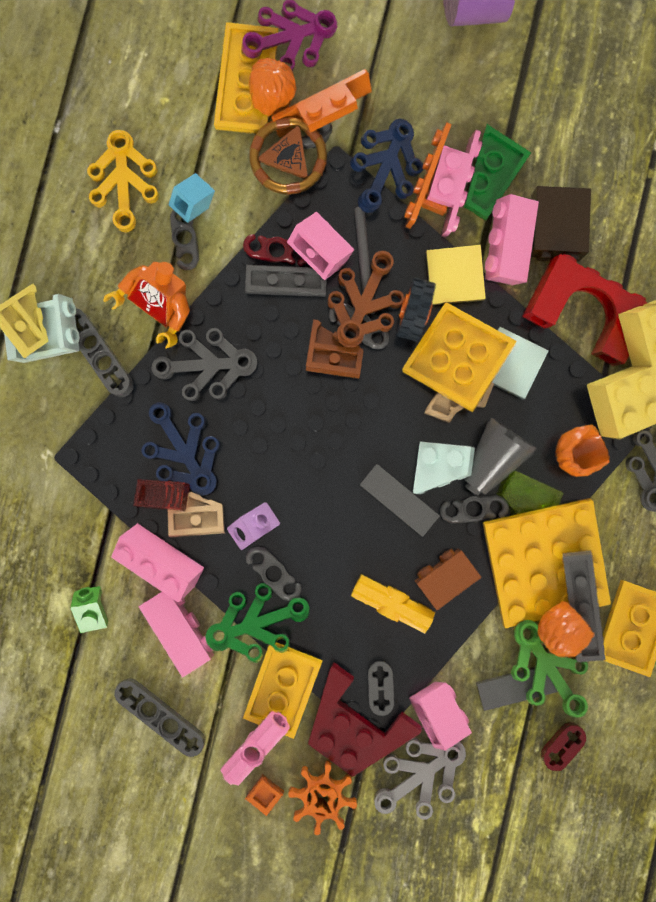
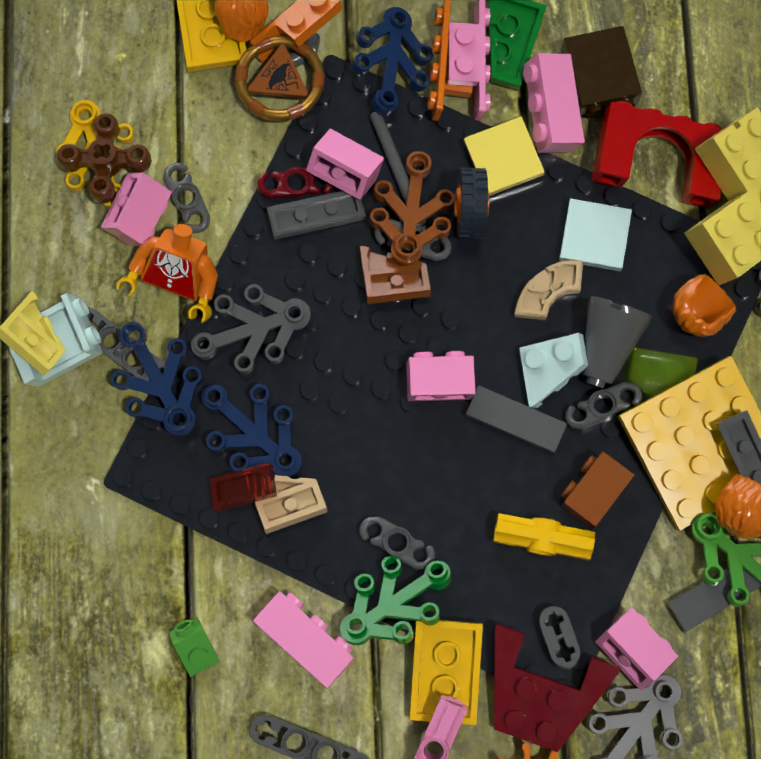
camera: 20 degrees left, 10 degrees down
bright pink brick [111,523,204,603] -> none
medium azure brick [168,173,215,223] -> none
lavender bracket [227,502,280,550] -> none
yellow plate [402,302,517,412] -> none
none -> reddish brown gear [57,113,152,204]
none -> bright pink brick [101,173,172,246]
none -> dark blue plant [111,322,204,436]
none -> bright pink brick [406,351,476,401]

